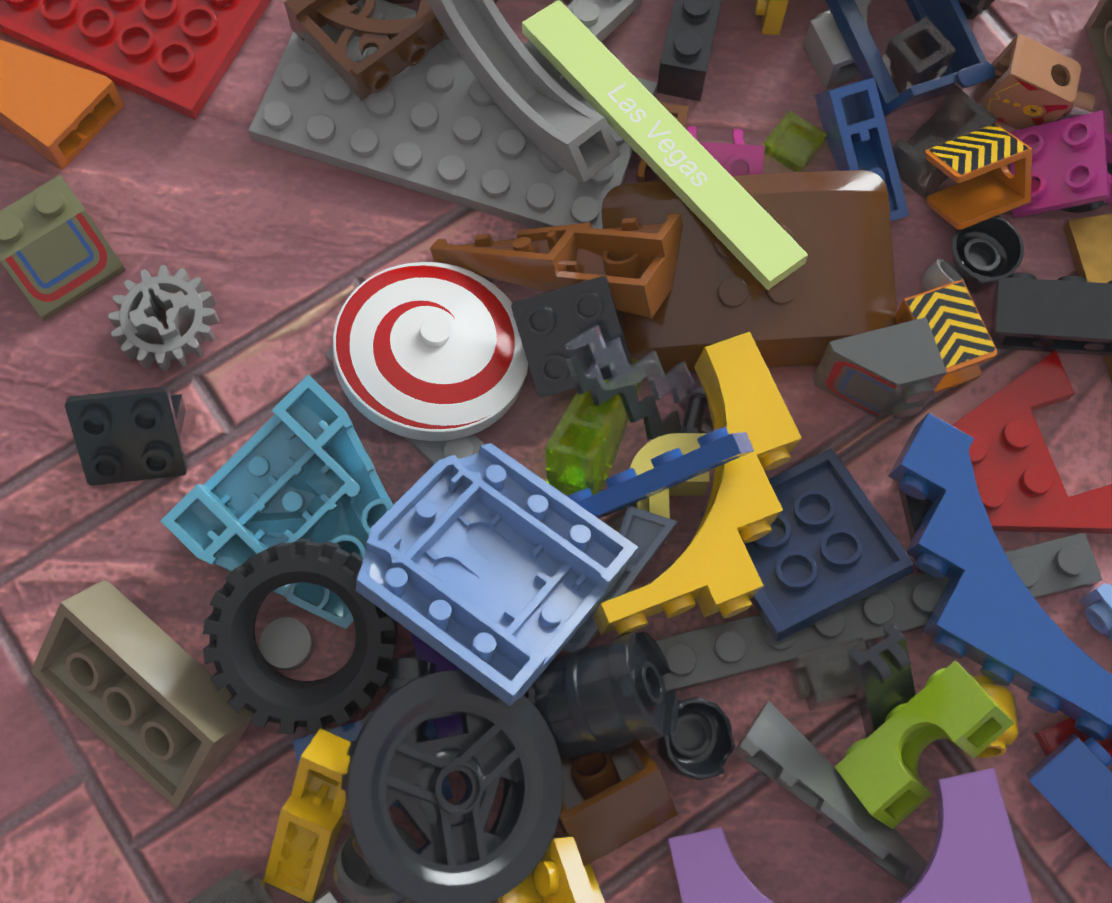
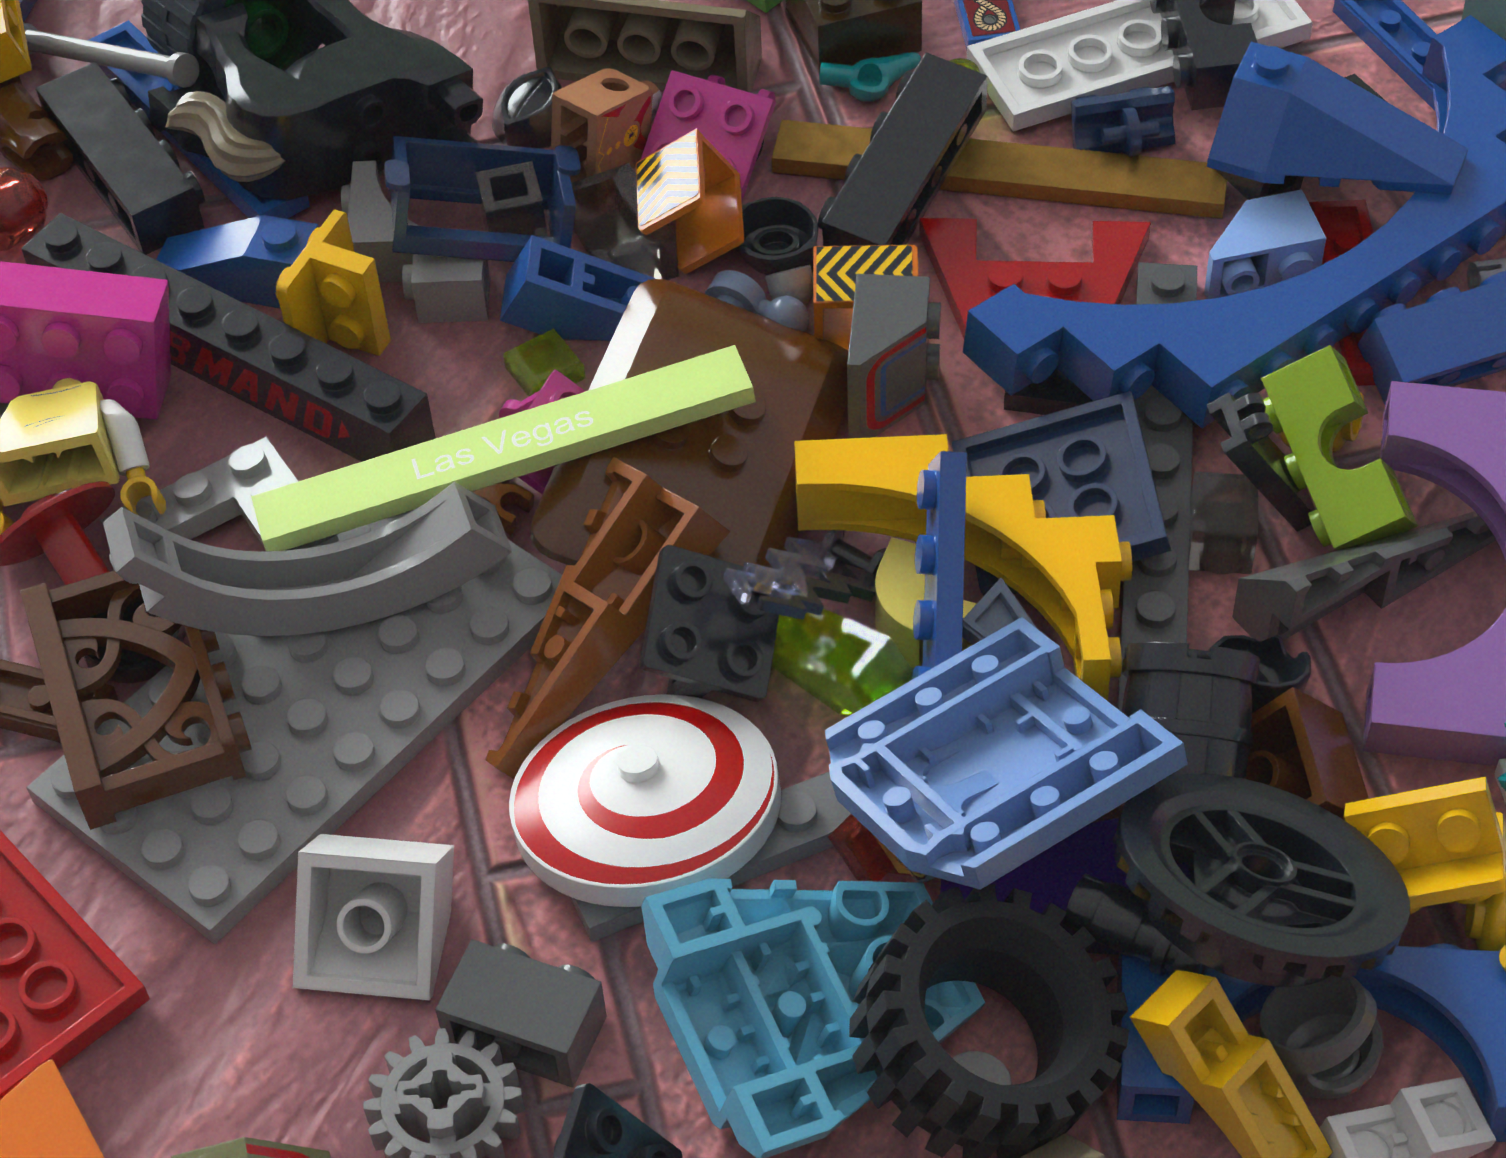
camera: 65 degrees left, 20 degrees down
none -> white slope [293,834,454,1000]
none -> dark grey brick [435,939,607,1088]
none -> black hat [492,67,562,149]
none -> sand blue plate [704,270,809,332]

